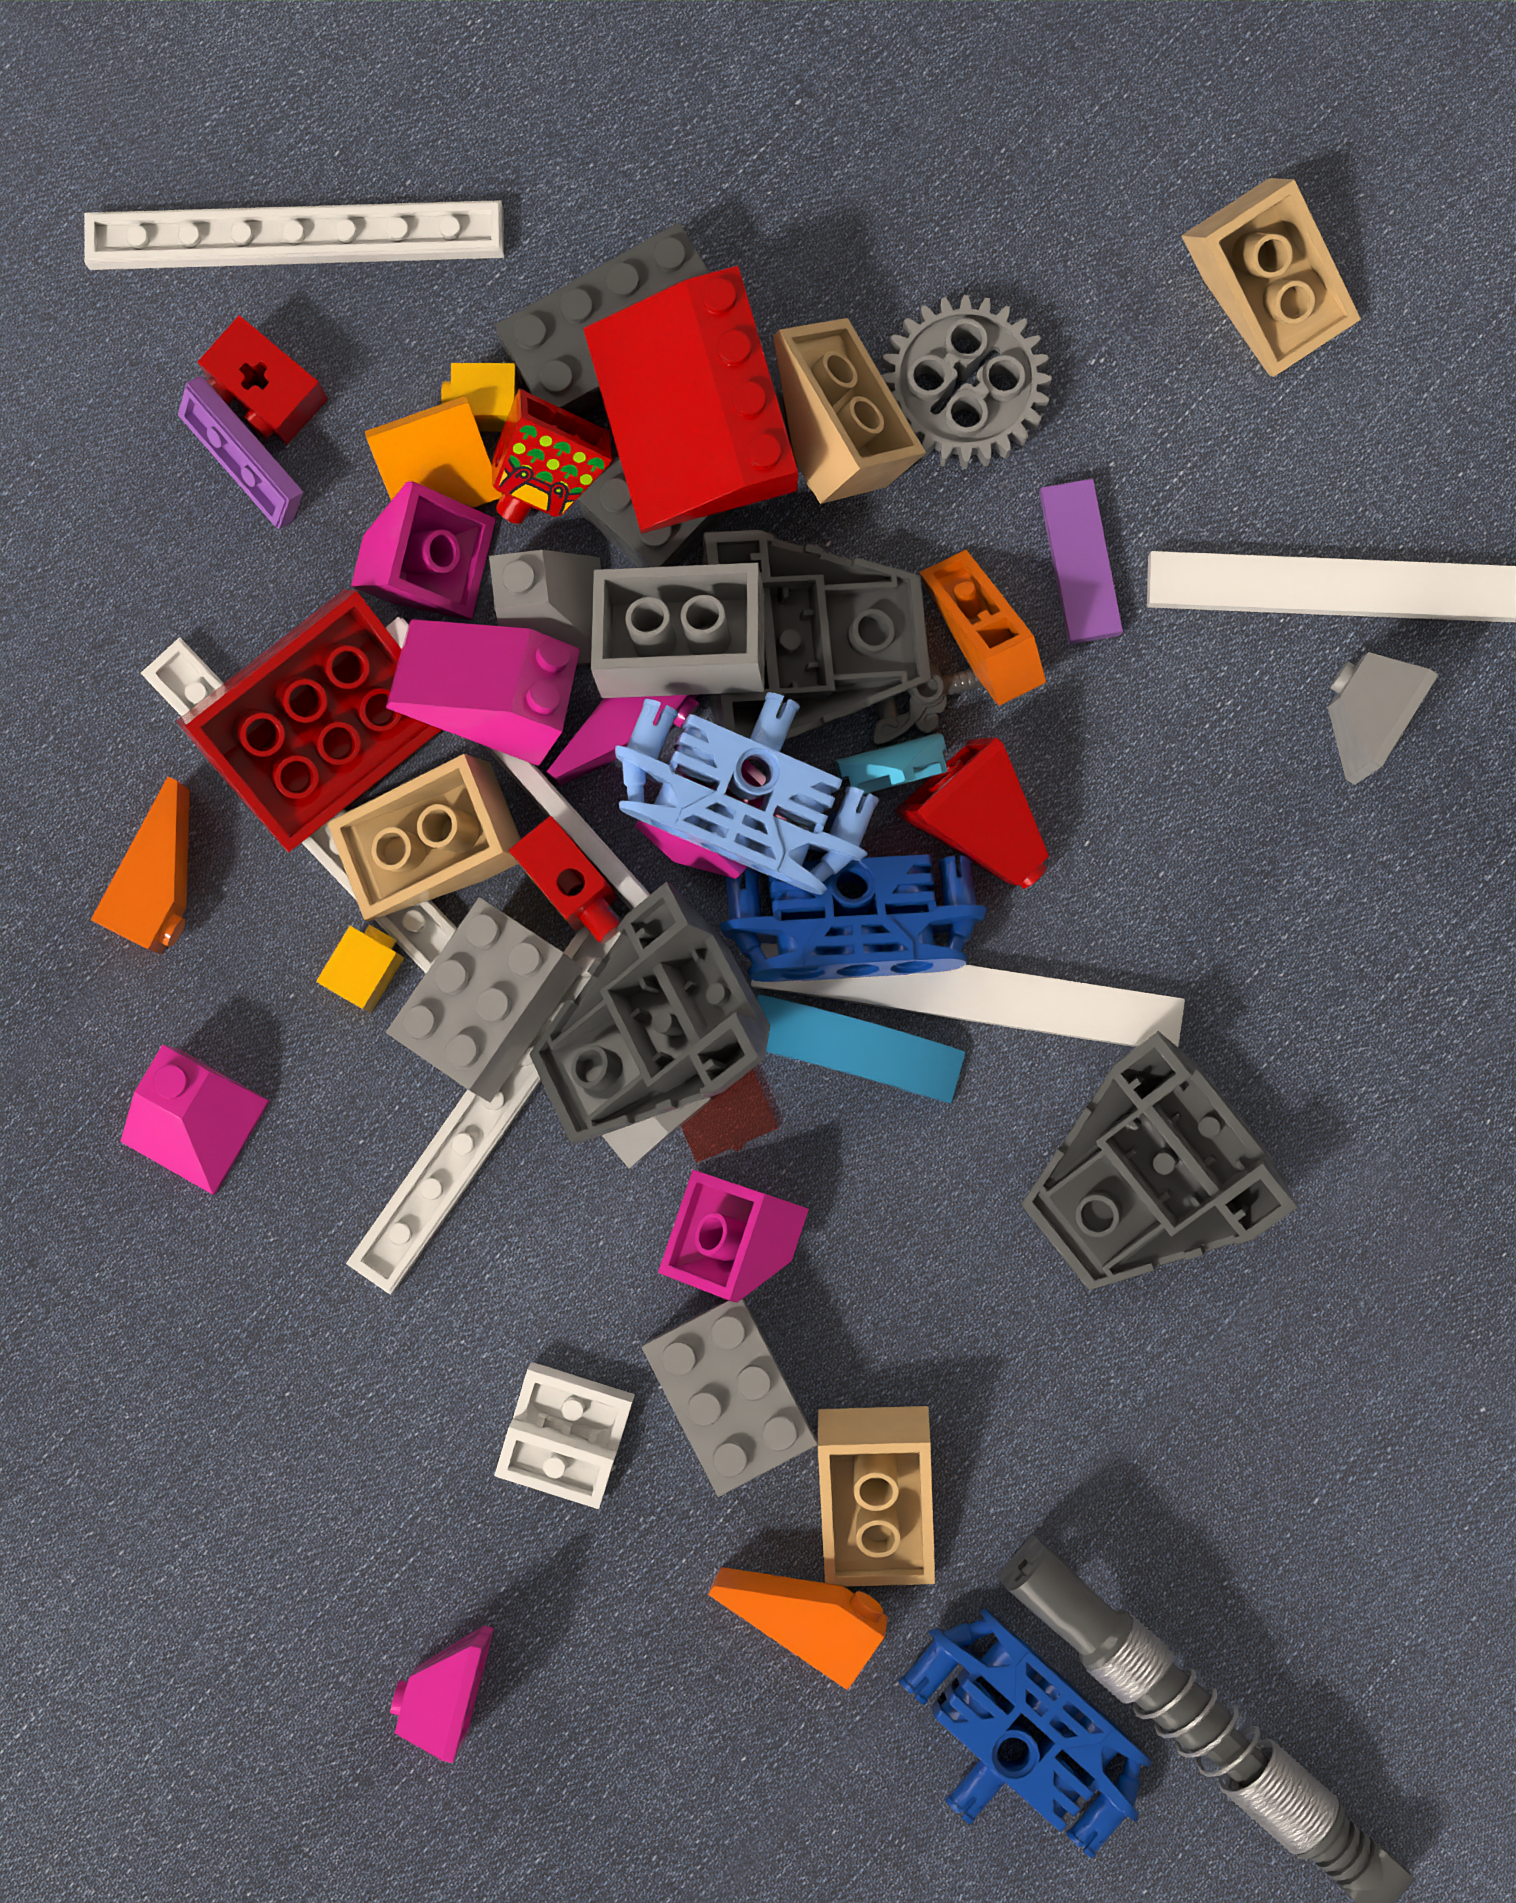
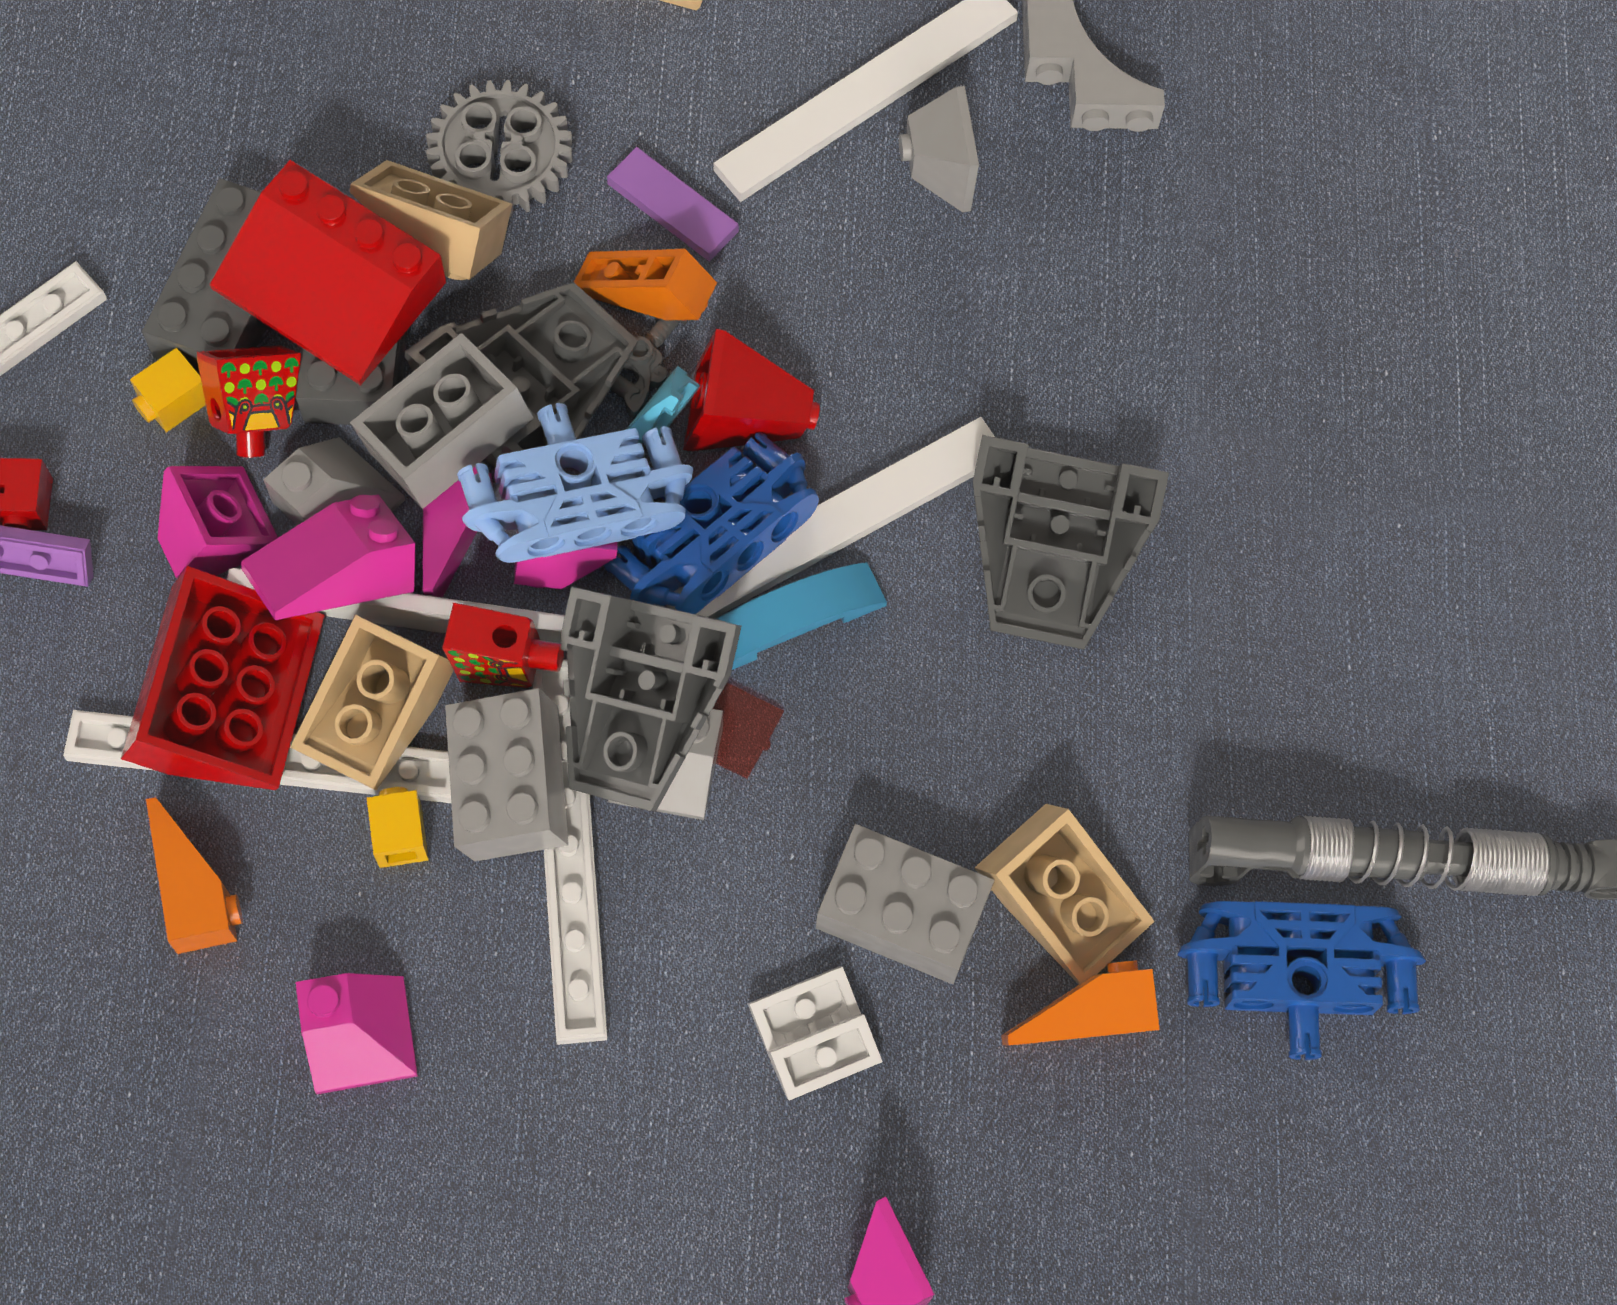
camera: 45 degrees left, 15 degrees down
light orange tile [365,396,502,508] -> none
dark pink slope [658,1170,809,1303] -> none

